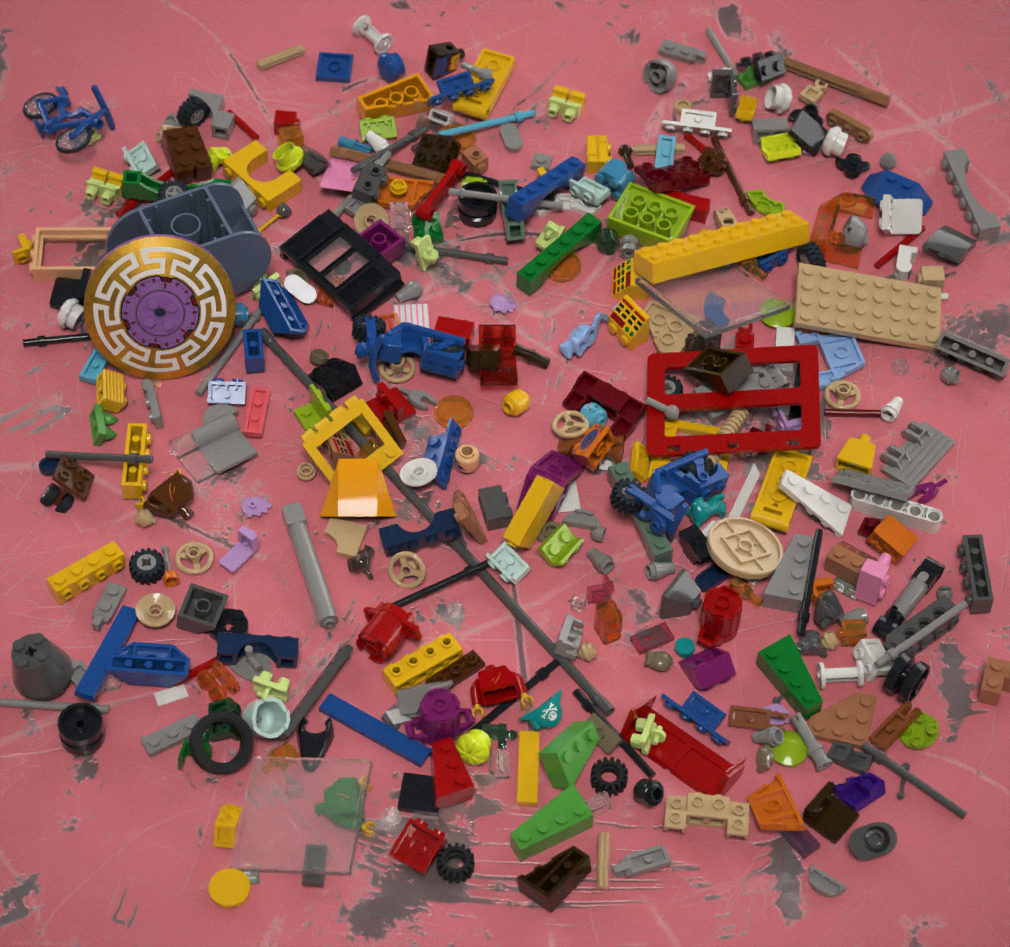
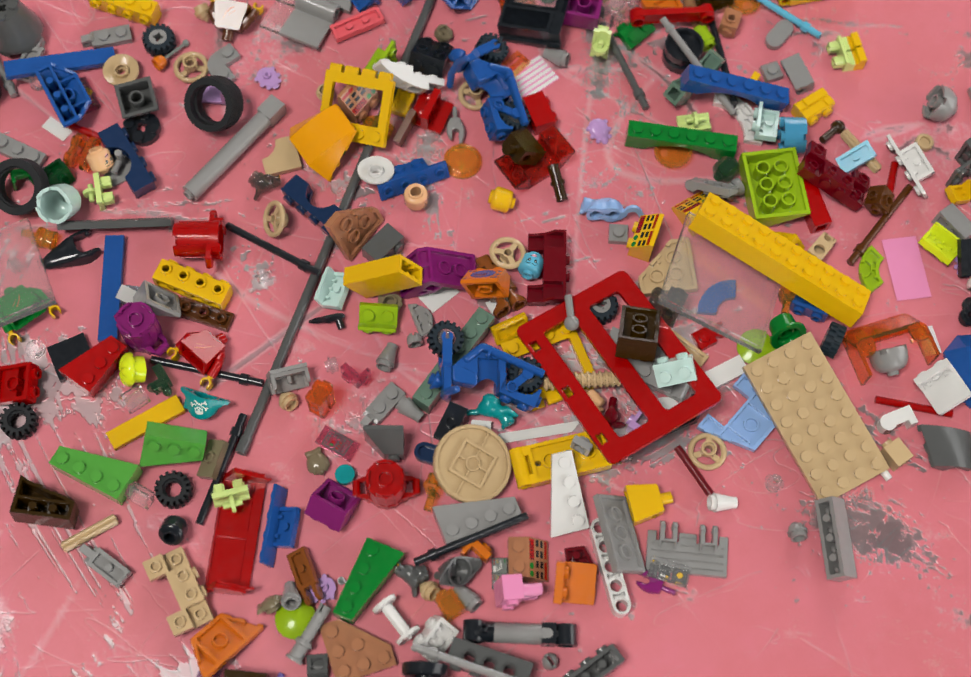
camera: 55 degrees right, 15 degrees up
none -> light nougat head [86,146,114,175]
none -> black tyre [184,75,244,132]
none -> light grey plate [207,43,241,82]
none -> black bar [309,313,345,330]
none -> light grey hinge [360,382,406,428]
none -> white slope [372,59,445,95]
none -> light grey plate [570,435,593,457]
none -> light grey plate [608,224,628,245]
none -> clear tile [647,555,691,588]
none -> light aqua bracket [652,352,697,388]
none -> light grey hinge [684,177,738,198]
none -> green piece [768,313,807,349]
none -> light grey hinge [780,53,814,95]
none -> bright pink sticker [882,236,932,301]

